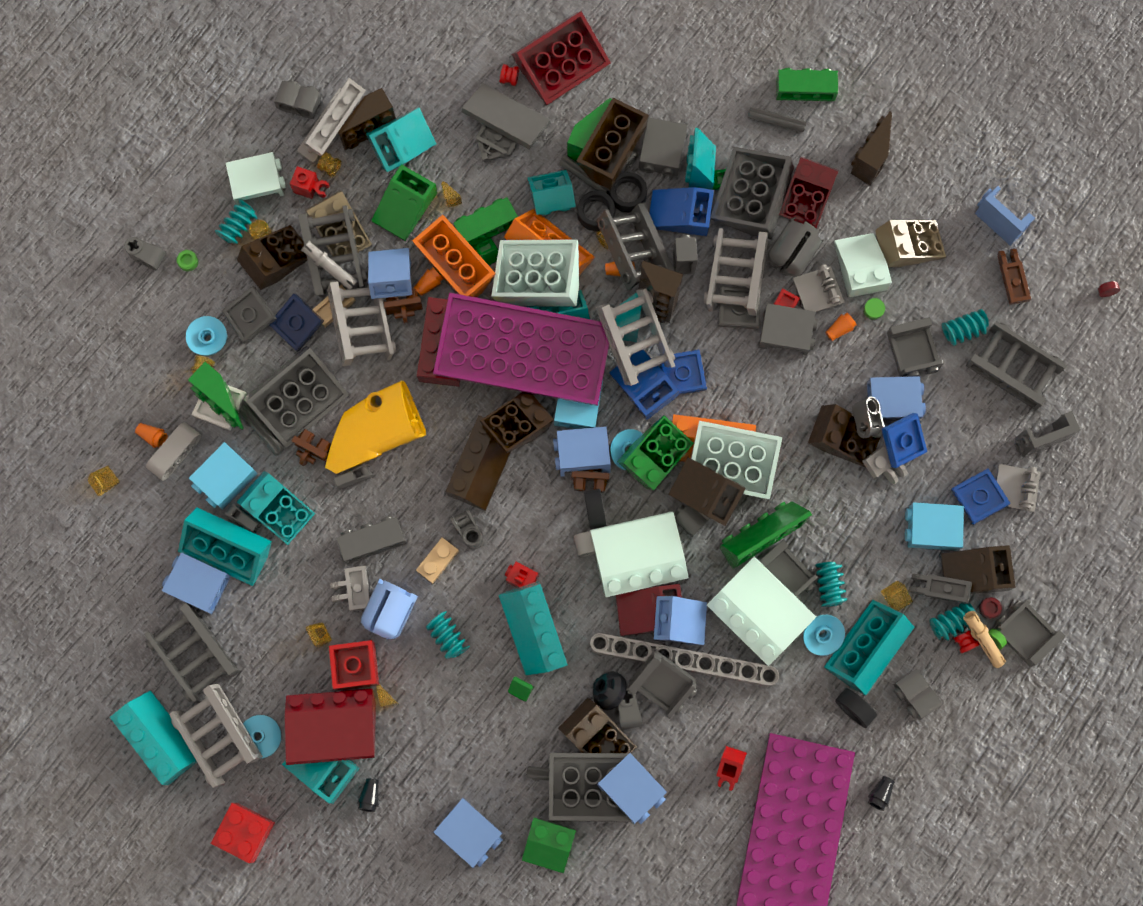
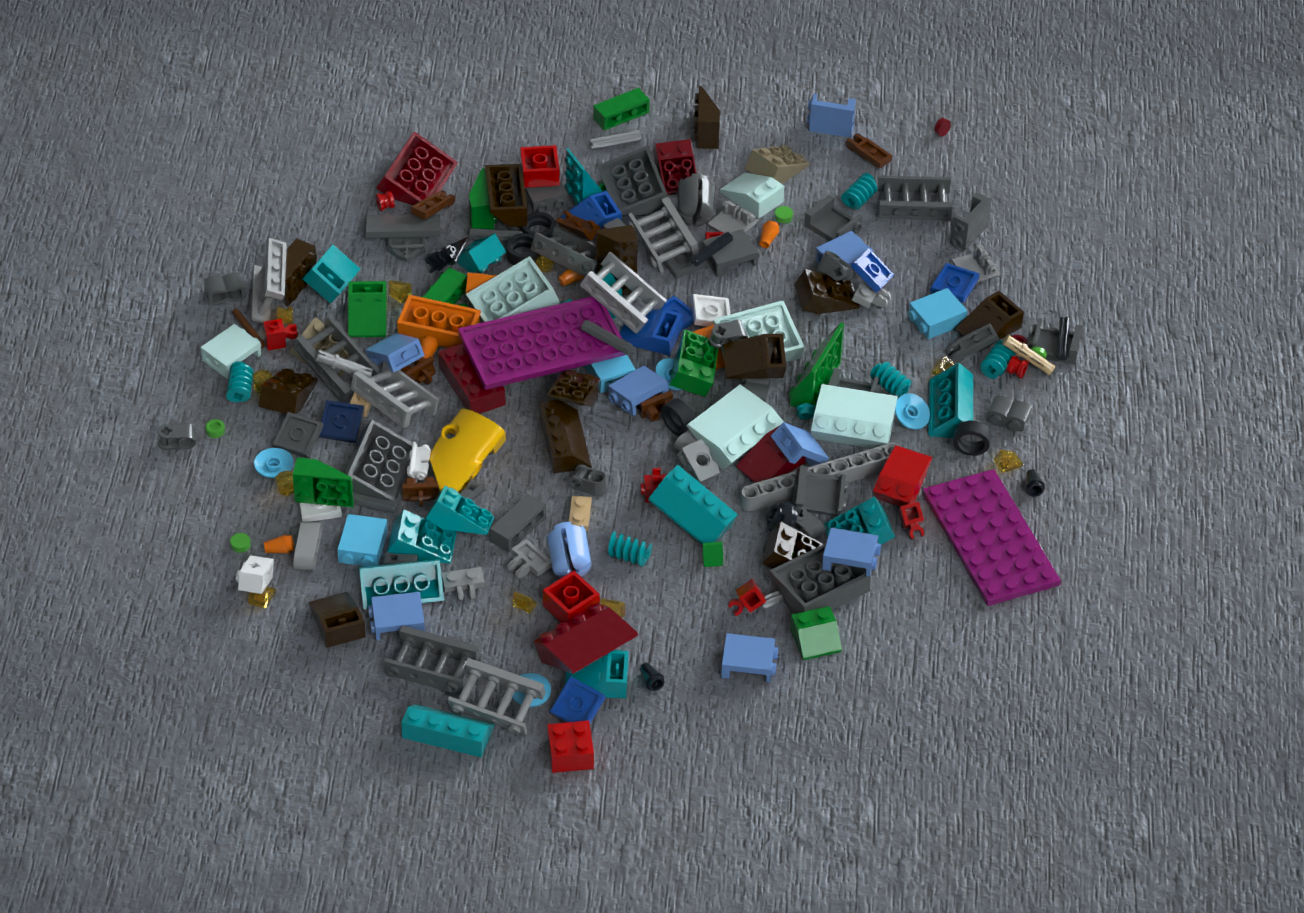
camera: 35 degrees left, 30 degrees down
none -> bright green tile [230,533,251,553]
none -> reddish brown bar [232,309,265,349]
none -> white brick [236,555,274,594]
none -> dark brown slope [308,592,366,648]
none -> white hinge [407,442,431,483]
none -> reddish brown hinge [411,190,456,219]
none -> black hinge [425,237,468,273]
none -> teal slope [426,486,495,535]
none -> light grey hinge [441,567,485,601]
none -> red brick [520,145,560,188]
none -> blue tile [550,676,606,724]
none -> reddish brown hinge [556,210,601,242]
none -> dark grey axle [581,320,633,354]
none -> light grey brick [677,439,720,485]
none -> black axle [691,232,733,266]
none -> white tile [691,294,730,327]
none -> dark grey piece [709,320,748,348]
none -> red brick [727,579,767,616]
none -> teal plate [796,403,816,420]
none -> teal slope [823,496,896,545]
none -> red slope [873,445,932,507]
none -> clear yellow slope [994,450,1023,473]
none -> black axle [1057,316,1070,361]

